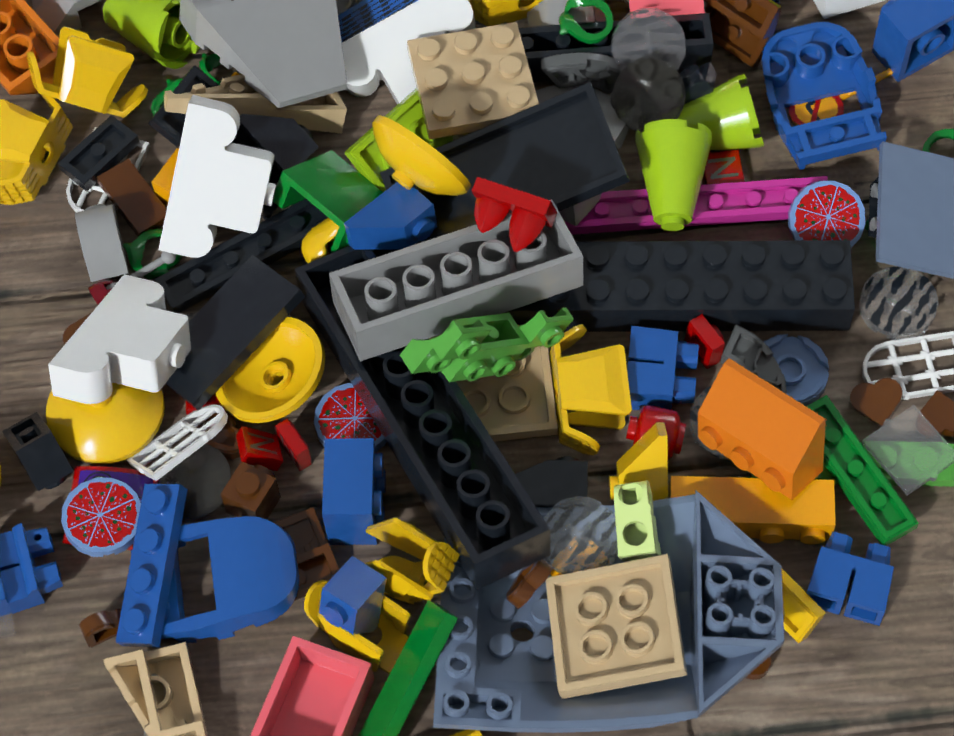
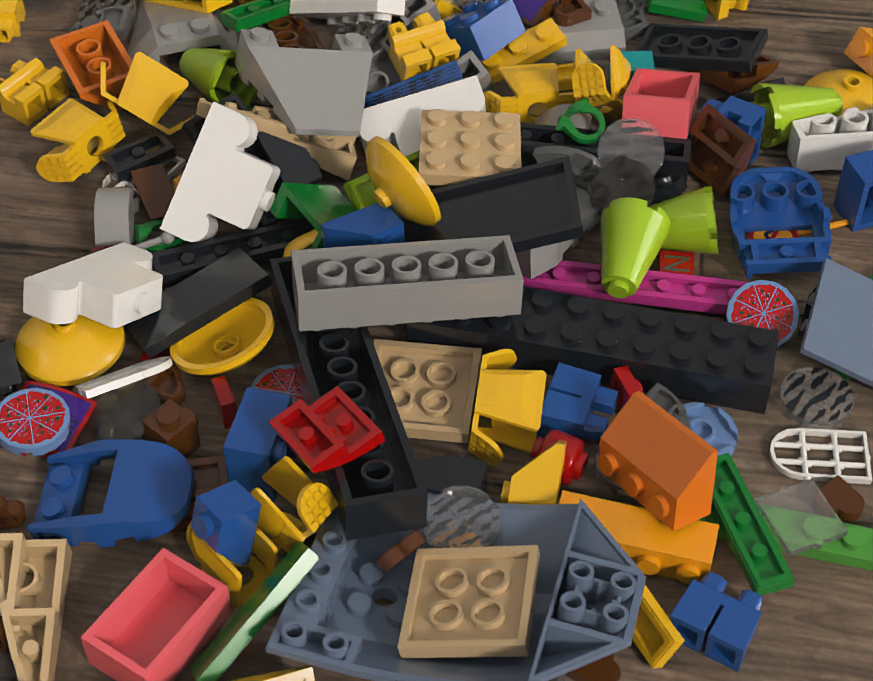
camera: 10 degrees right, 15 degrees down
blue plate [116,484,188,648] -> none
red tile [236,426,283,471] -> none
bright green bracket [400,307,574,382] -> none
red tile [472,177,557,252] -> none
yellowish green leg [614,481,661,562] -> none
reddish brown tile [850,378,903,428] -> none
none -> red slope [268,386,385,473]

